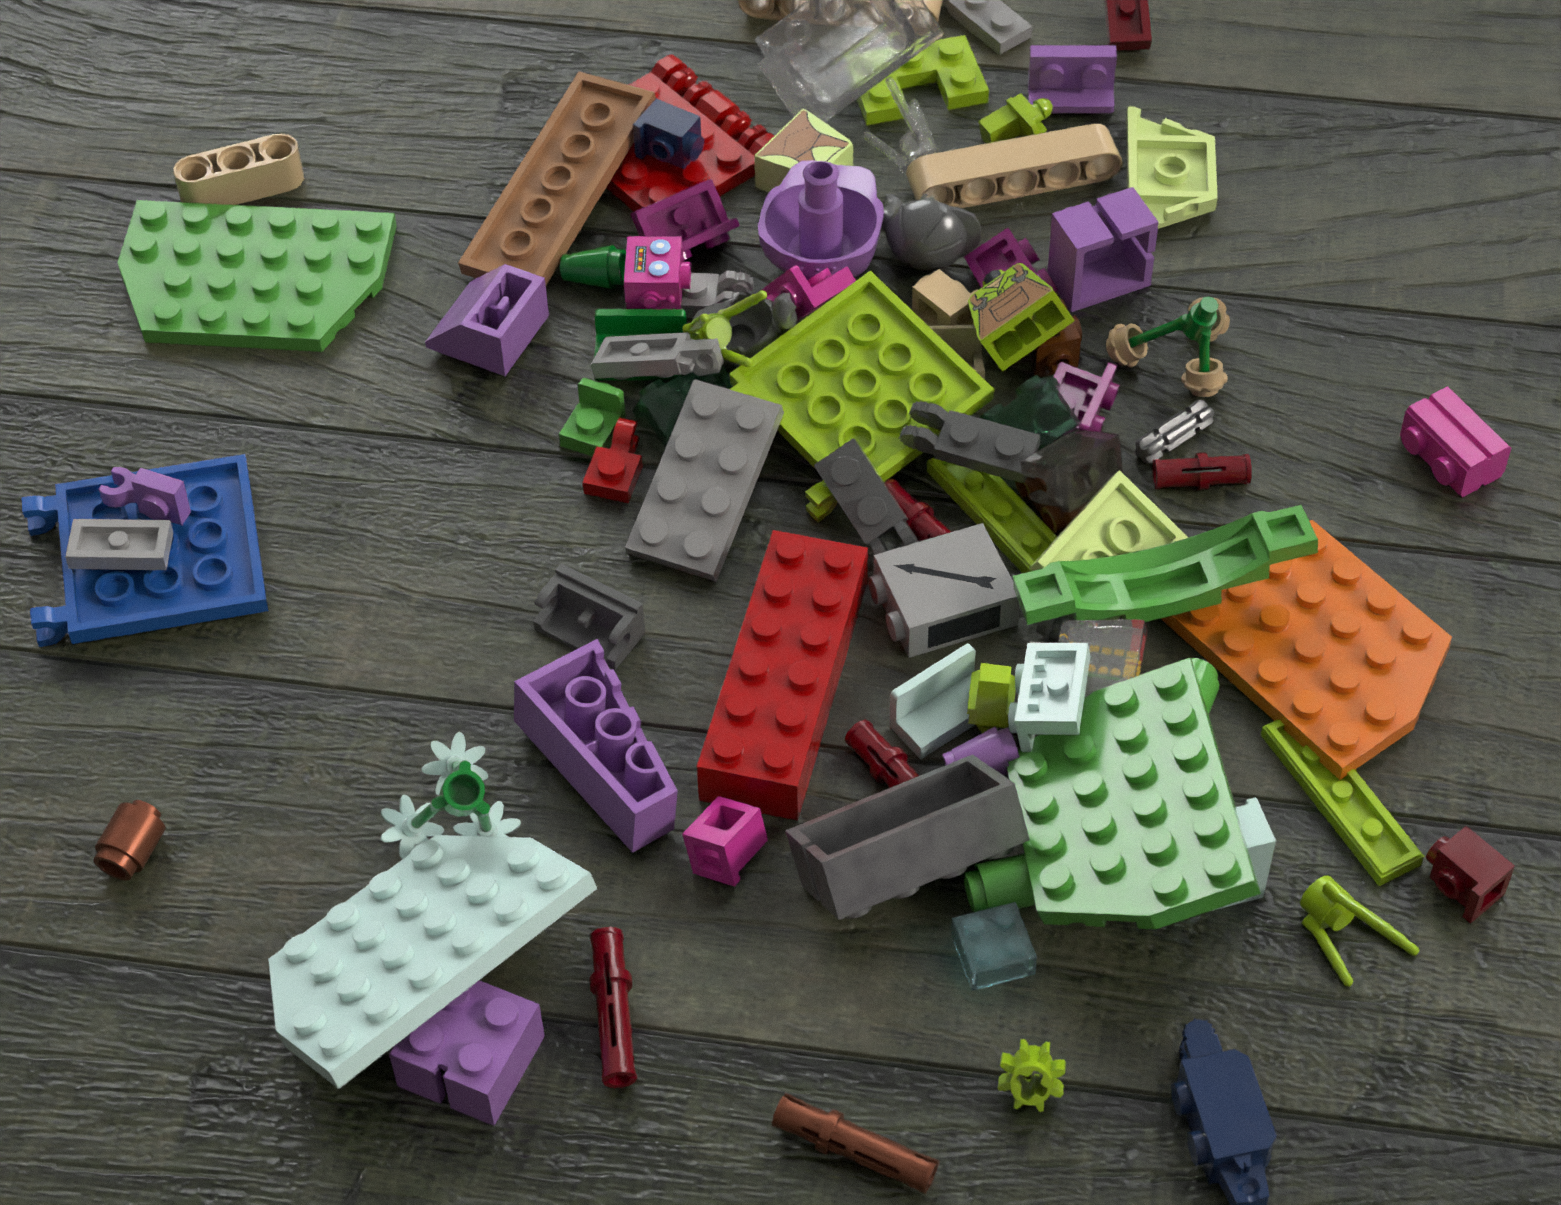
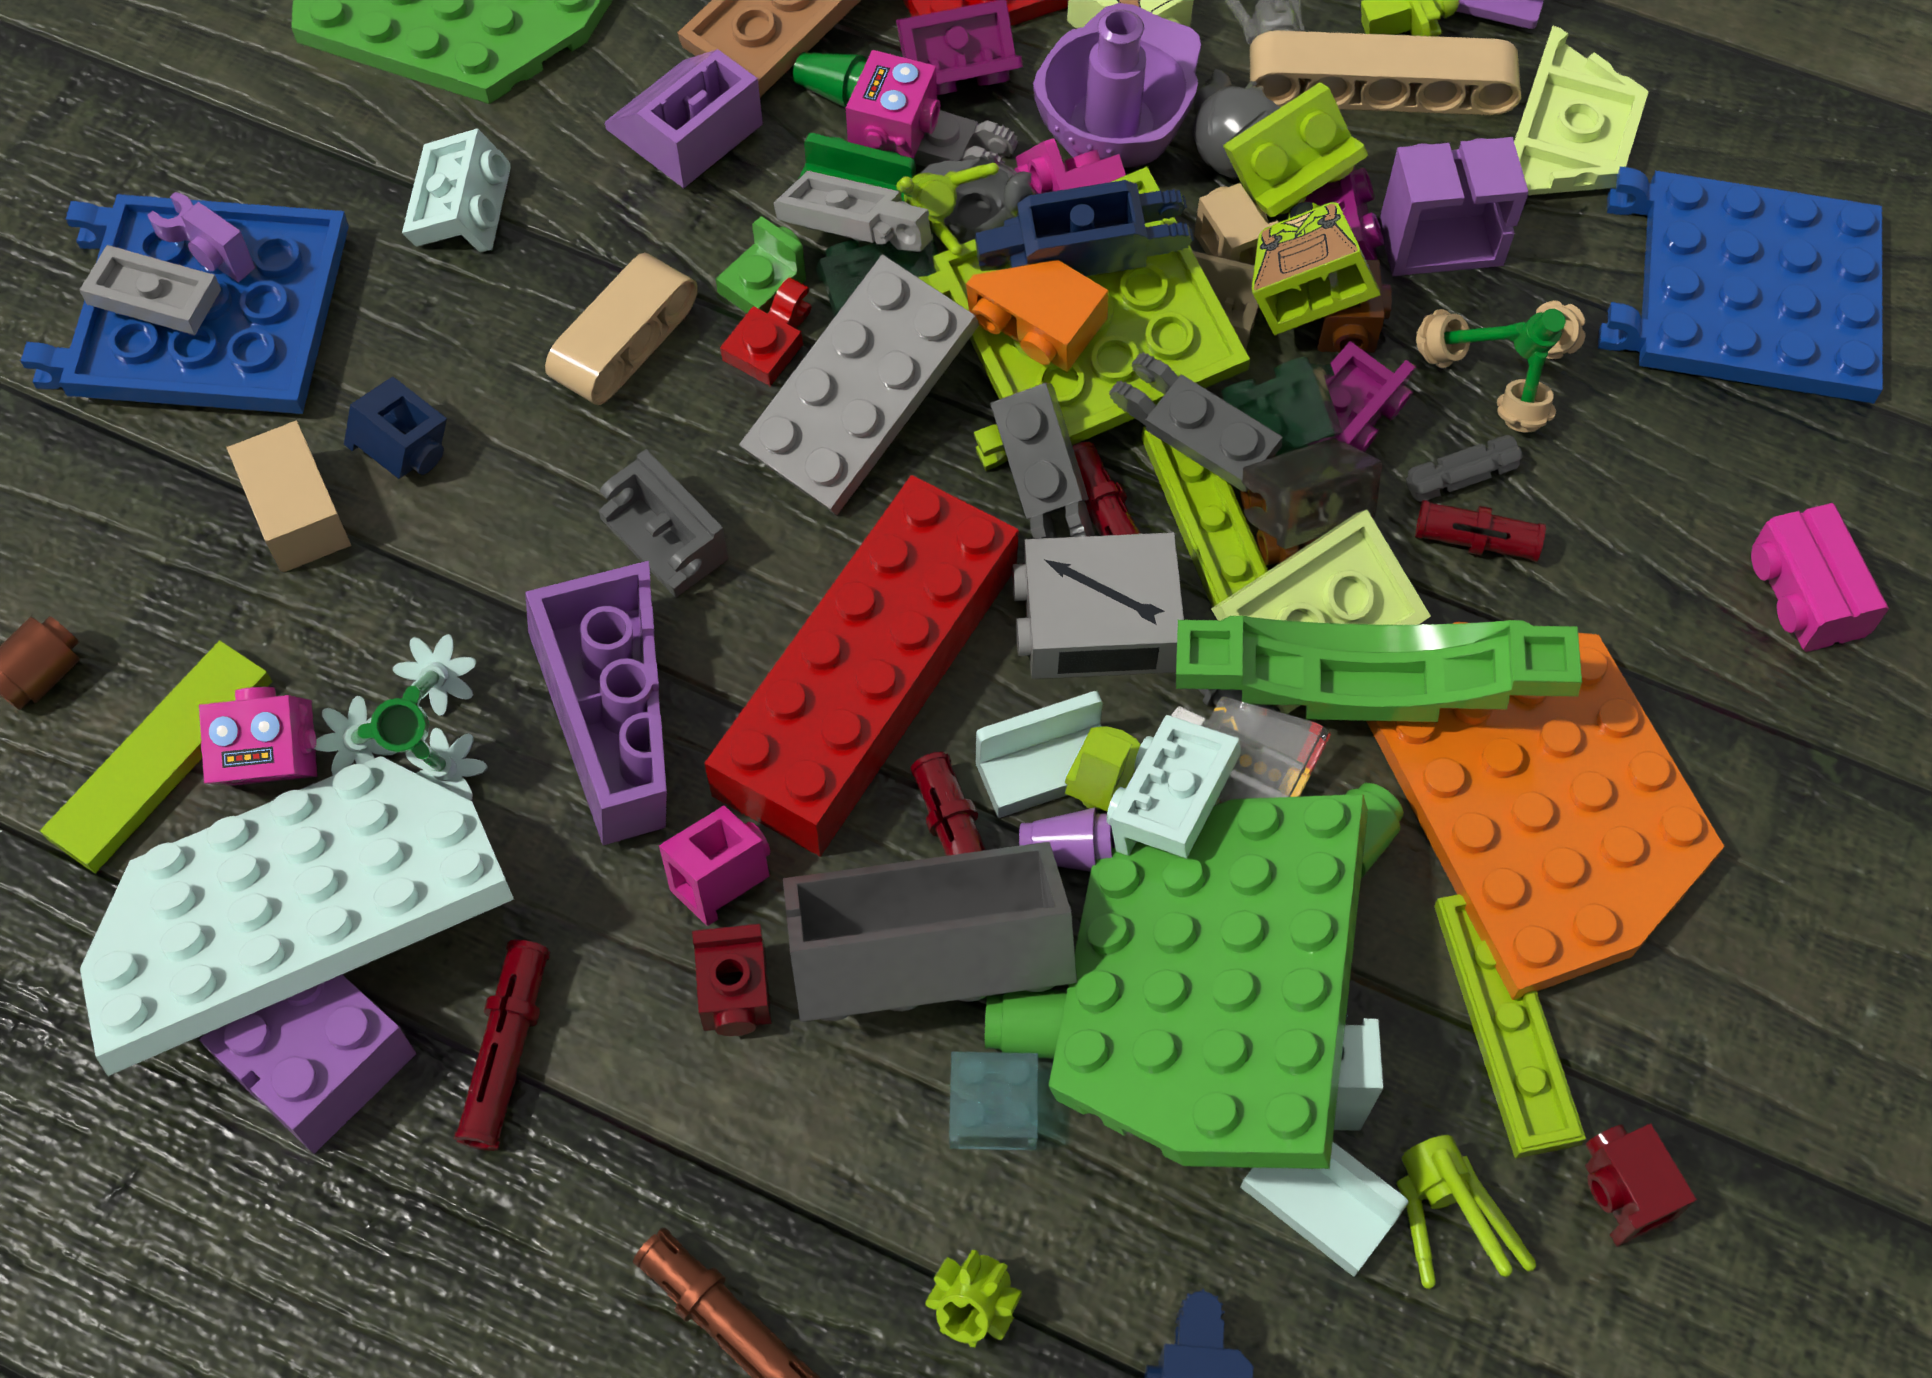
camera: 15 degrees right, 10 degrees up
none -> lime tile [40,640,272,874]
none -> dark pink head [199,687,317,786]
none -> tan panel [226,420,352,572]
none -> dark blue brick [344,376,447,479]
none -> light aqua bracket [402,129,511,253]
none -> tan beam [545,253,698,405]
none -> dark red brick [692,924,771,1036]
none -> orange slope [966,260,1108,372]
none -> hinge [975,180,1194,276]
none -> lime bracket [1223,82,1368,217]
none -> light aqua panel [1241,1142,1409,1277]
none -> blue plate [1598,166,1883,404]

